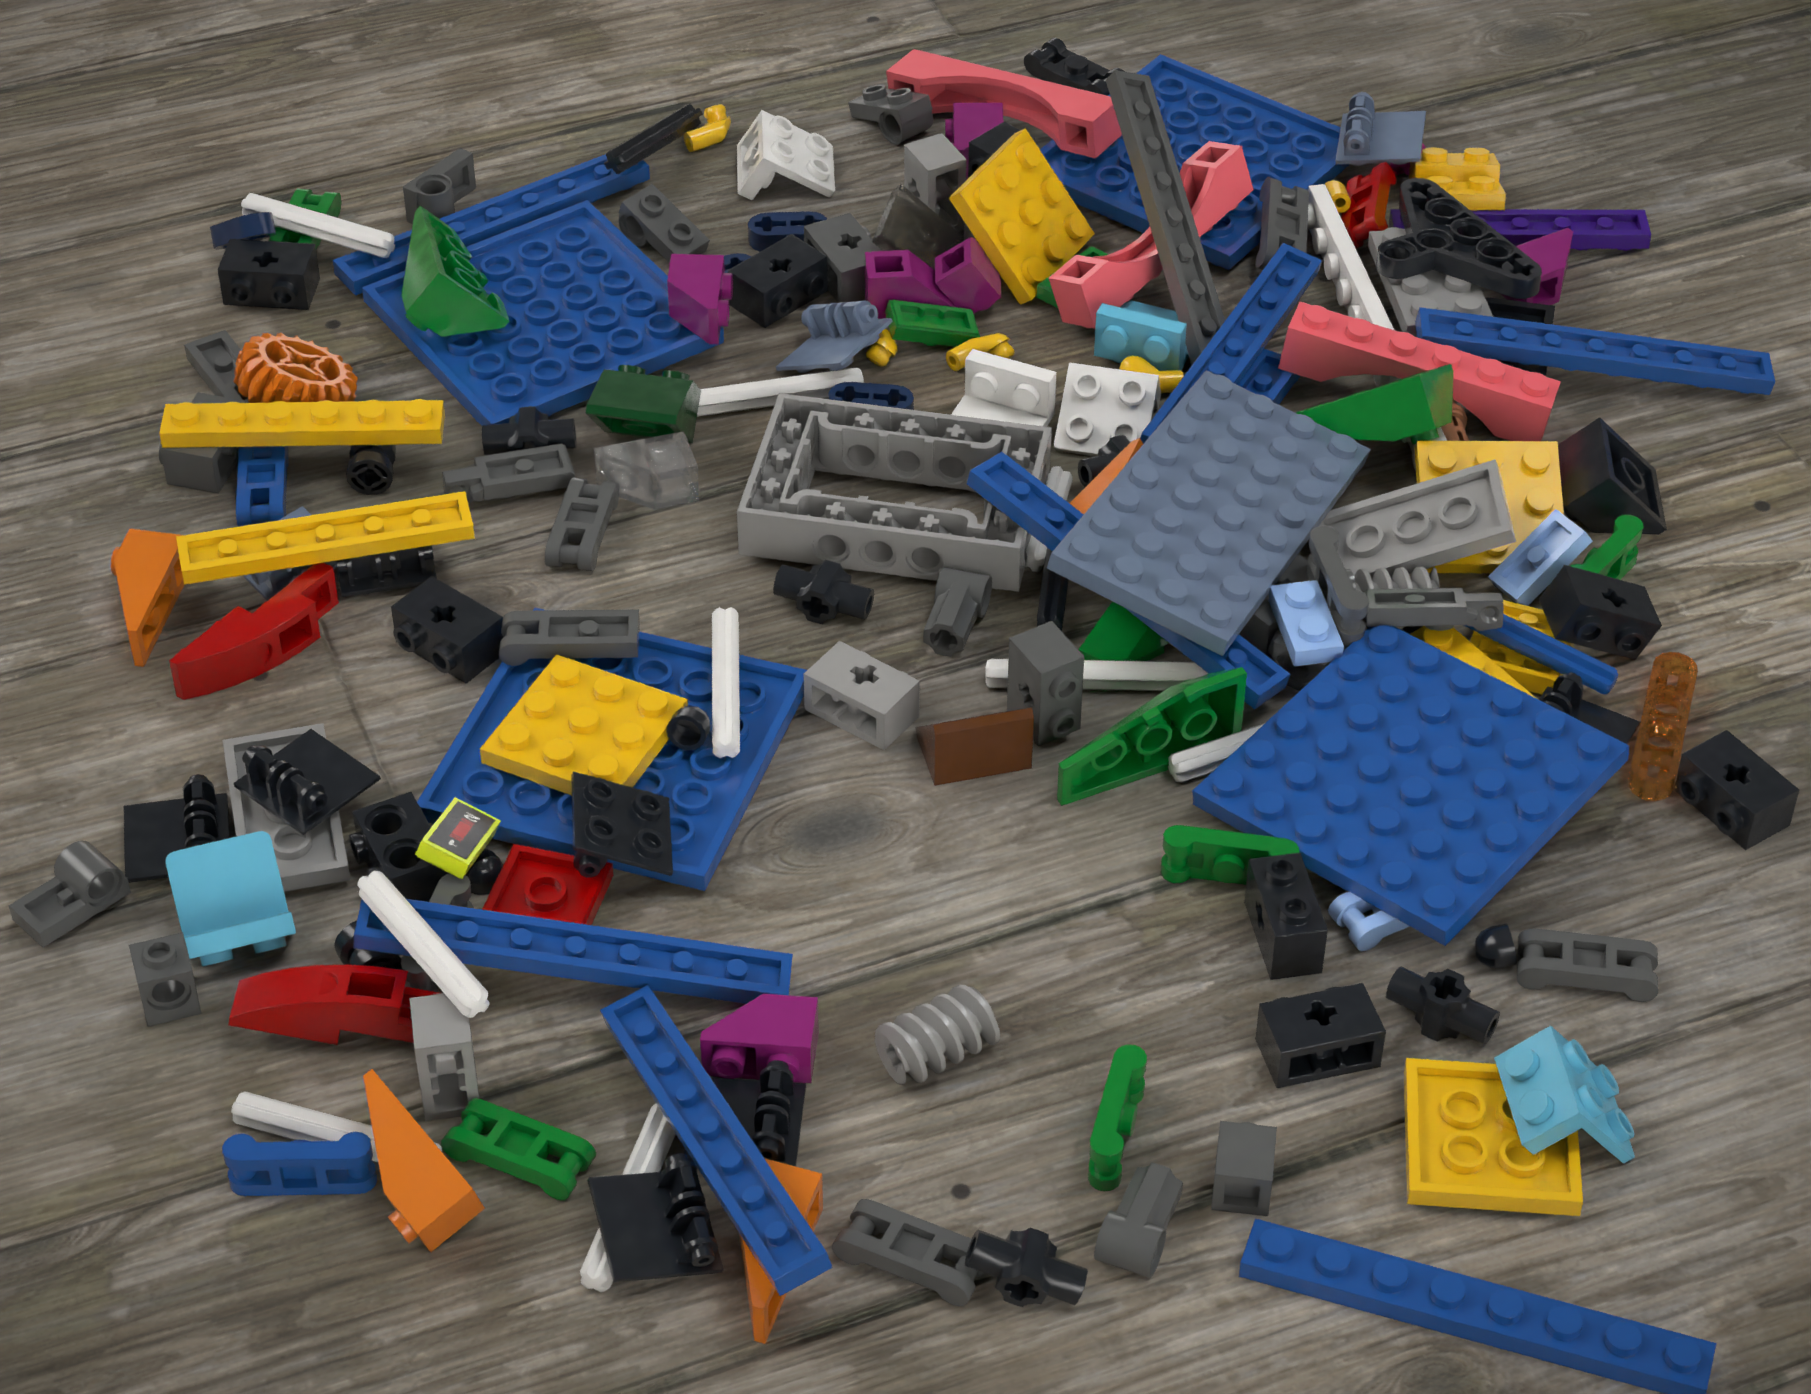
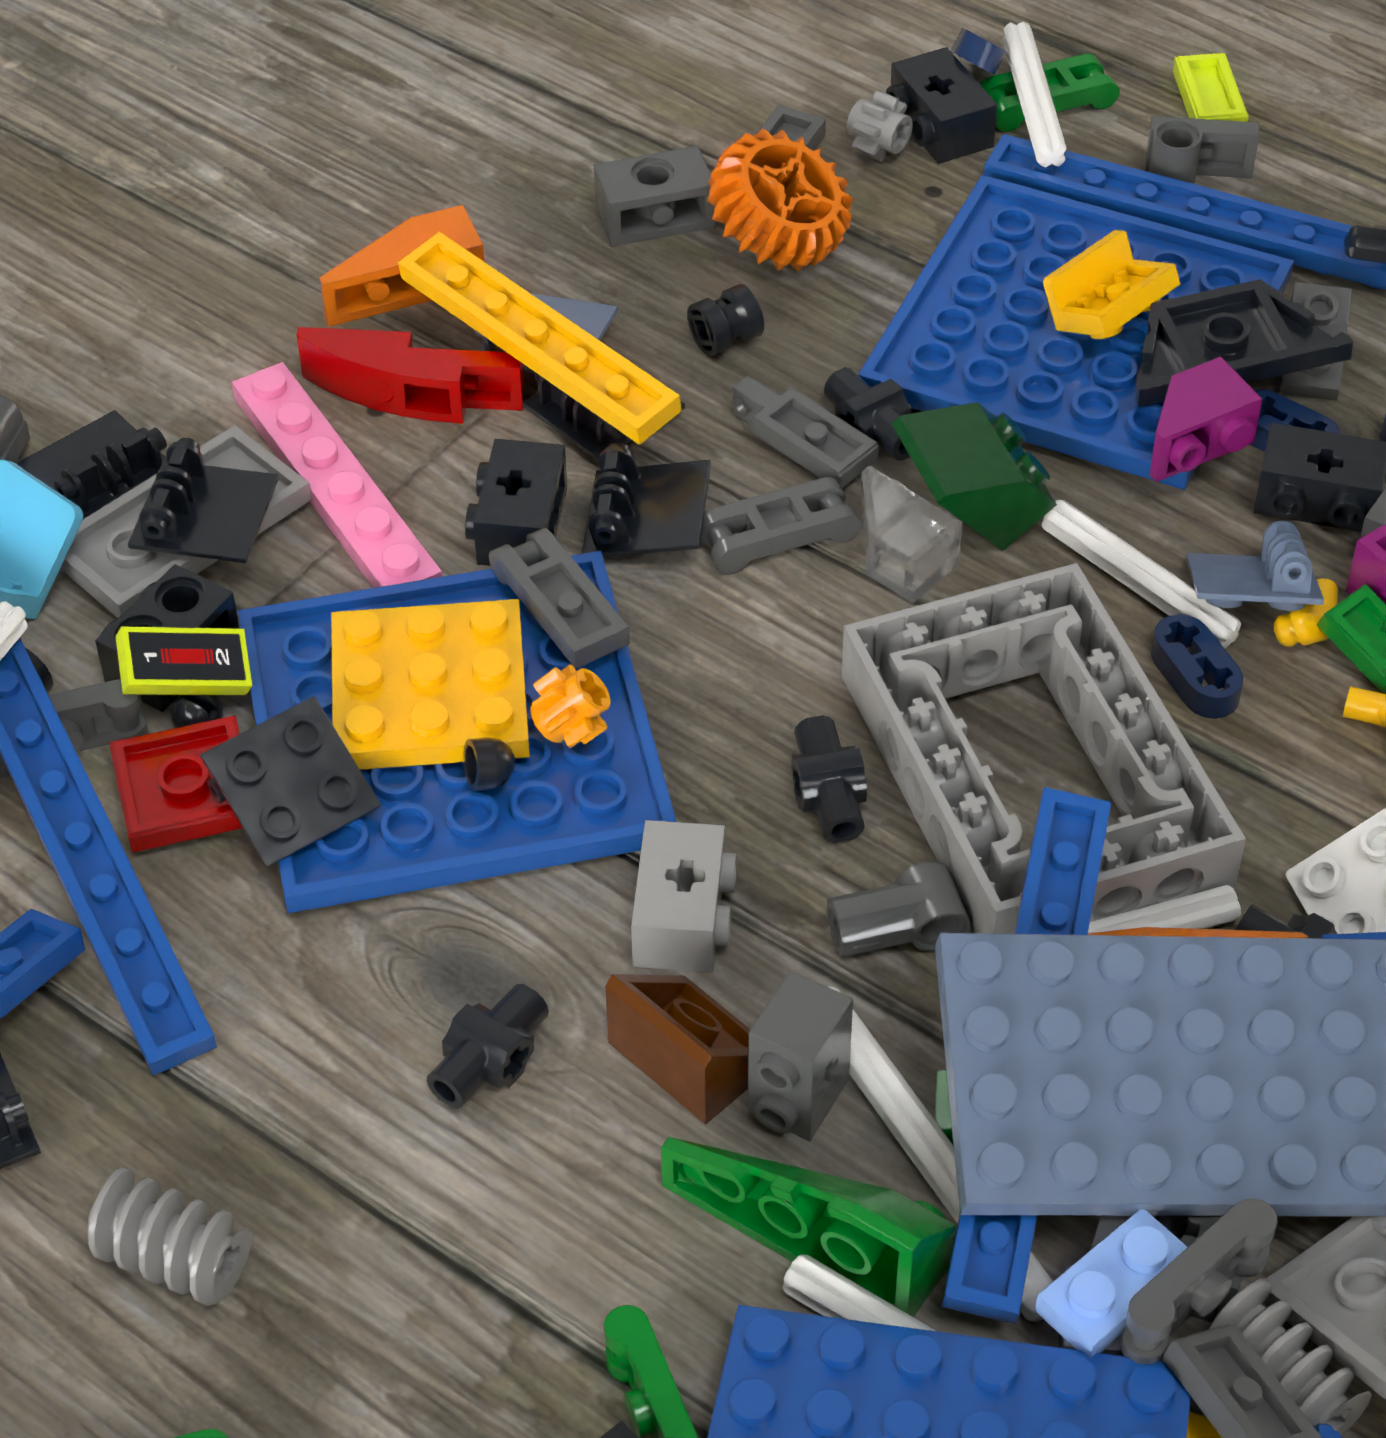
camera: 60 degrees right, 5 degrees up
yellow plate [159,399,445,448] -> none
blue plate [236,446,289,527] -> none
green wedge [401,206,509,337] -> none
magenta slope [700,994,819,1083] -> none
white axle [712,607,740,758] -> none
white bracket [951,349,1056,427] -> none
none -> bright pink plate [231,362,443,588]
none -> black axle [427,984,549,1109]
none -> light orange gear [530,664,611,748]
none -> black hinge [582,442,711,557]
none -> light grey gear [846,90,912,162]
none -> yellow bracket [1043,230,1180,339]
none -> black wing [1135,279,1353,407]
none -> neon yellow tile [1173,53,1249,122]

